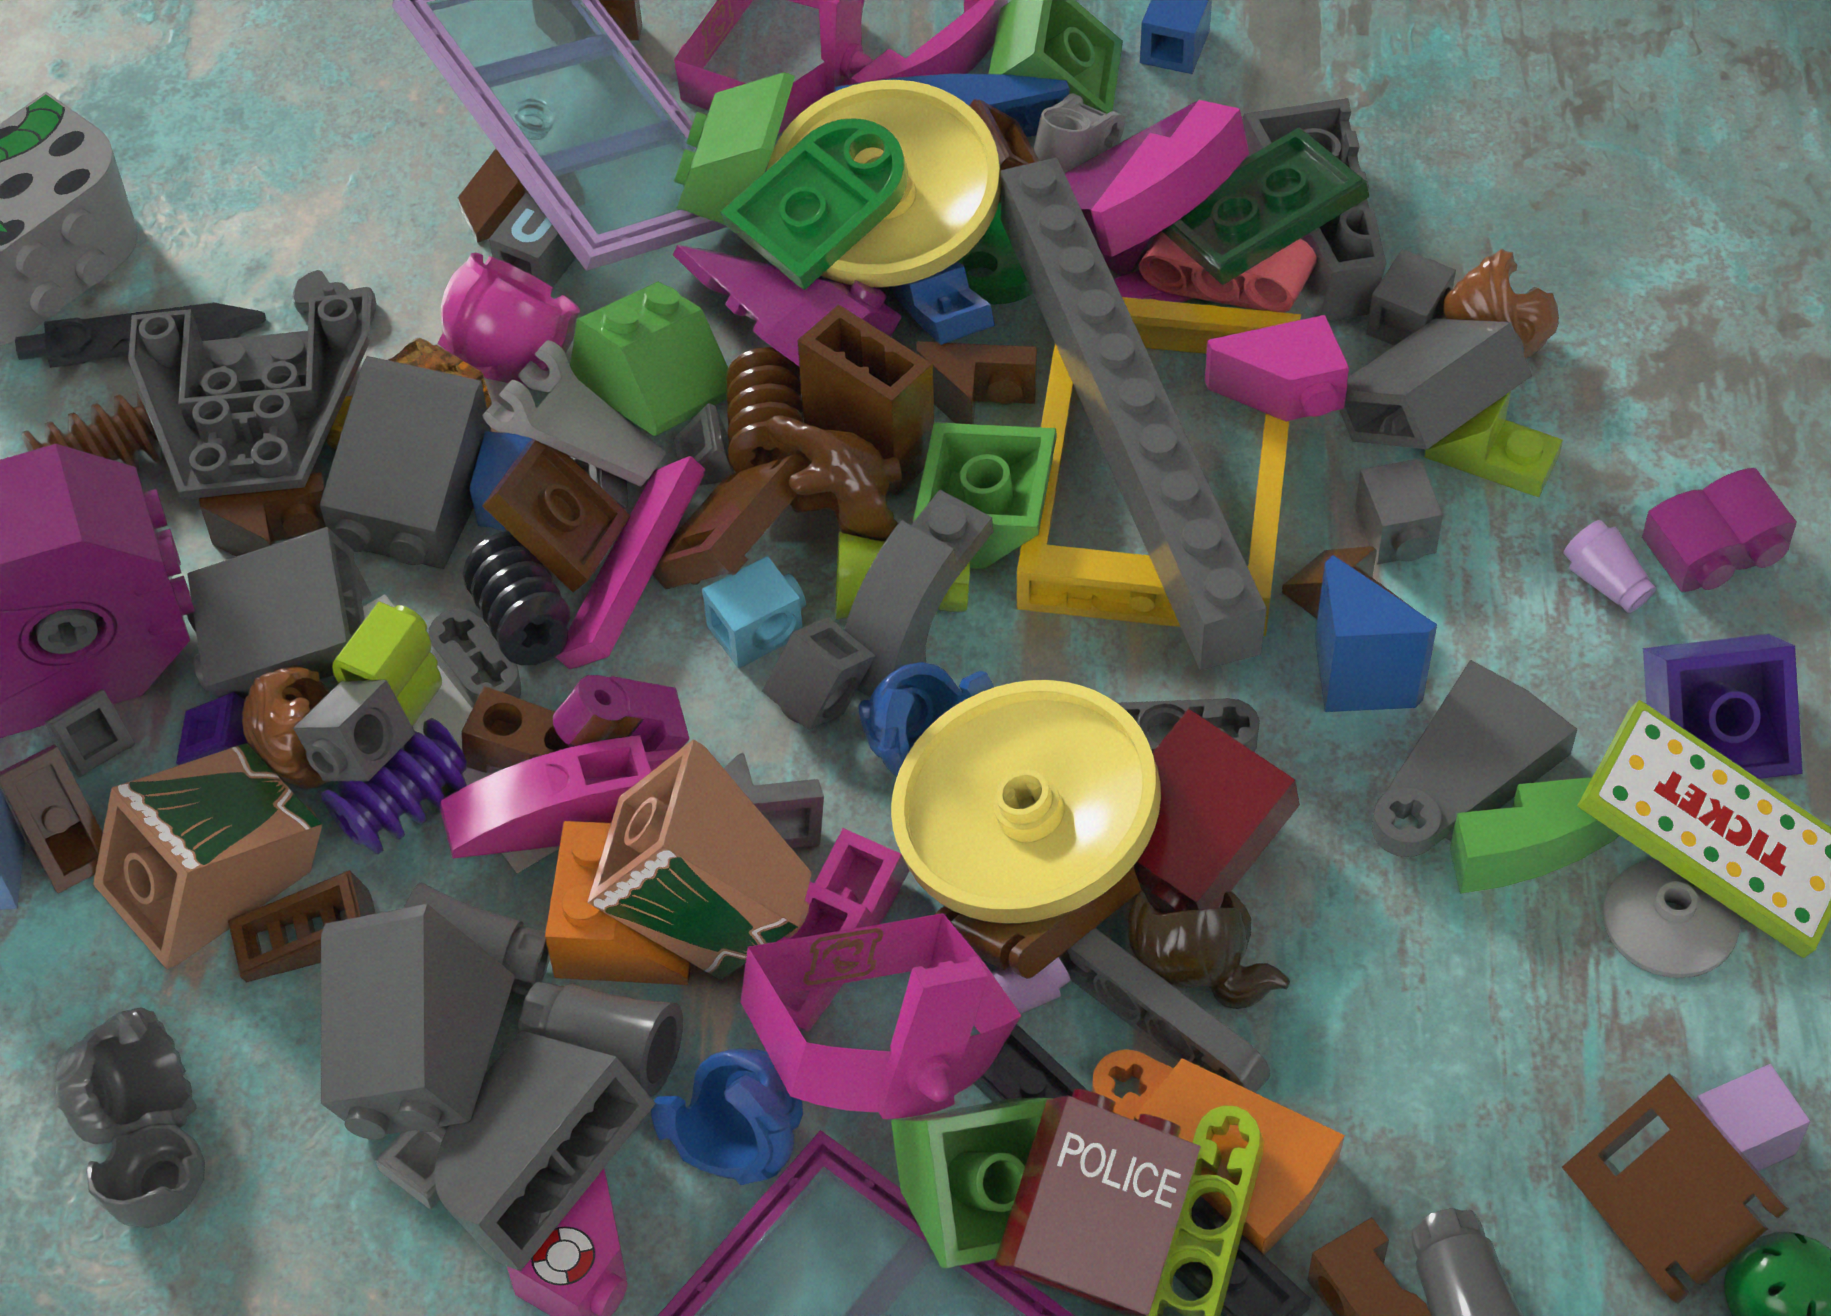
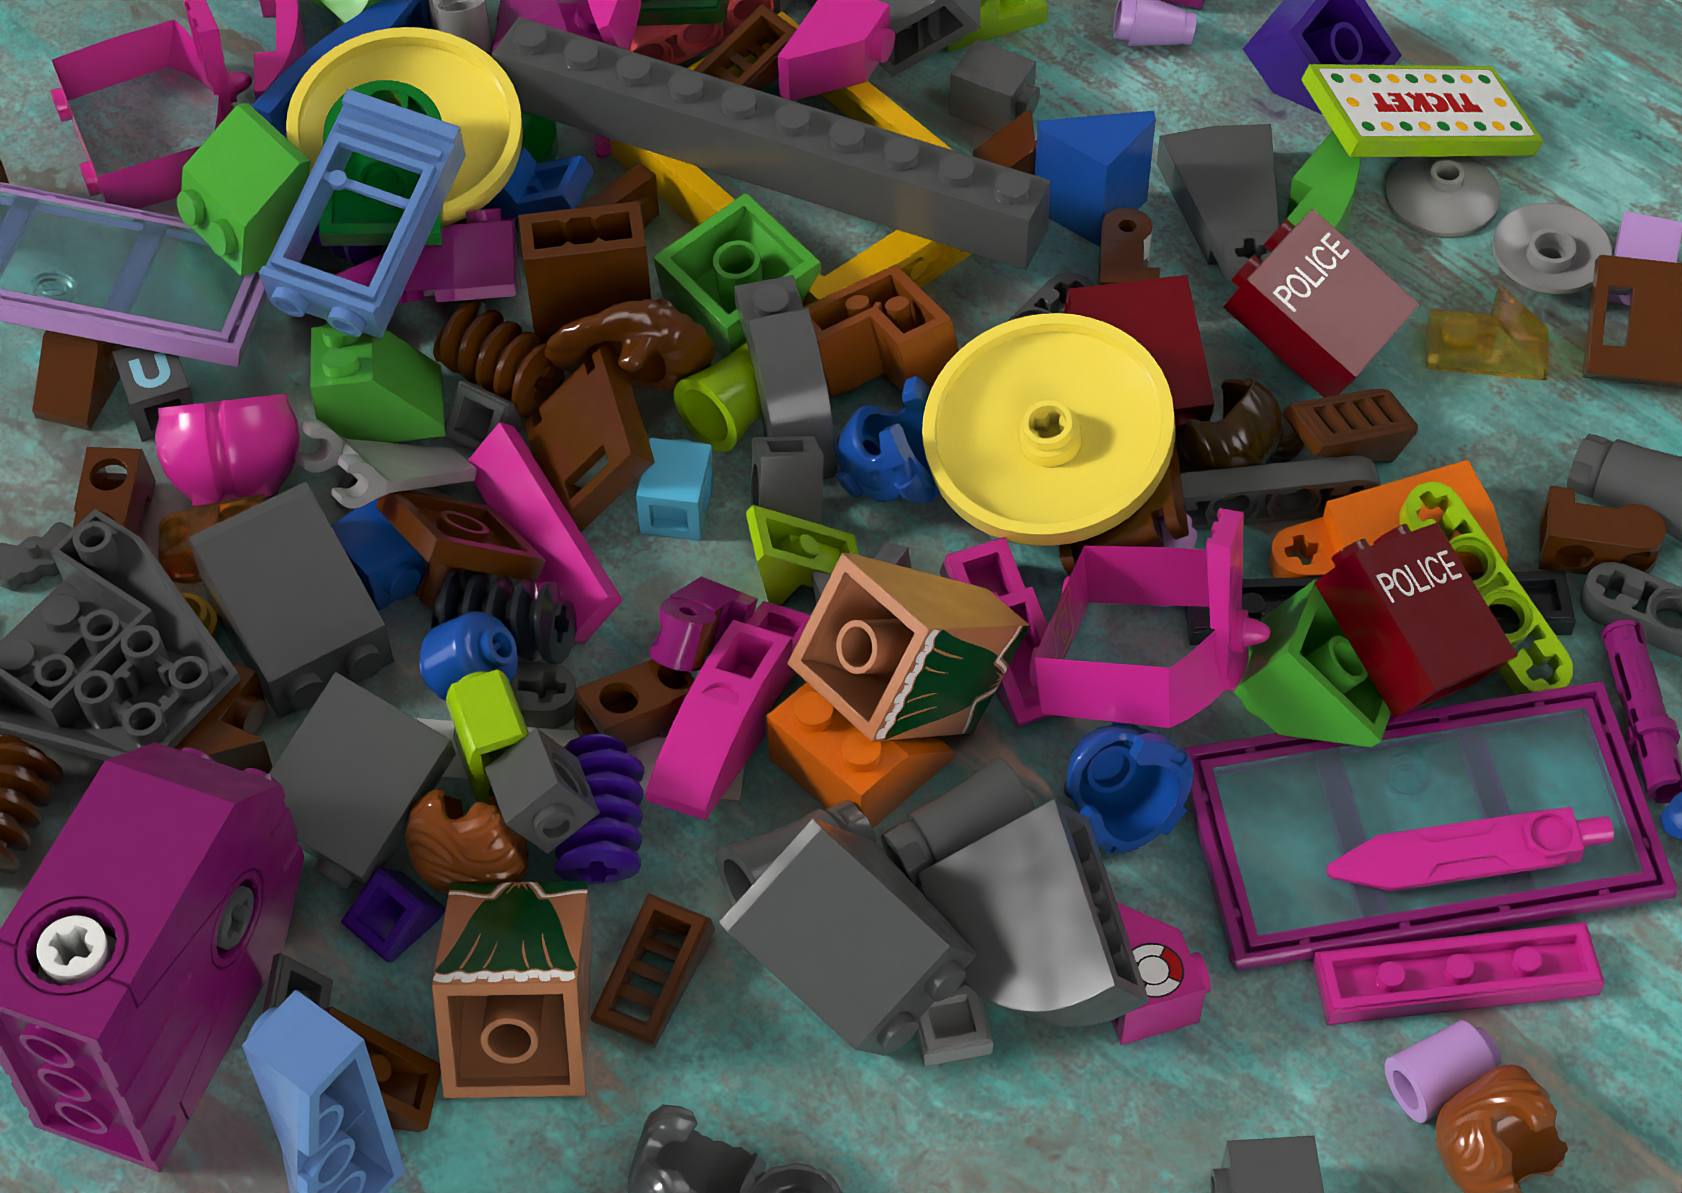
camera: 50 degrees left, 0 degrees up
none -> reddish brown leg [73,447,156,536]
none -> medium blue door [259,89,466,339]
none -> blue head [419,611,518,701]
none -> reddish brown slope [694,4,797,91]
none -> lime slope [746,505,859,606]
none -> dark orange brick [803,264,959,398]
none -> reddish brown leg [1098,208,1160,285]
none -> brick [1223,208,1420,398]
none -> reddish brown slope [1283,389,1418,462]
none -> clear yellow slope [1426,285,1549,381]
none -> light grey dish [1492,203,1612,294]

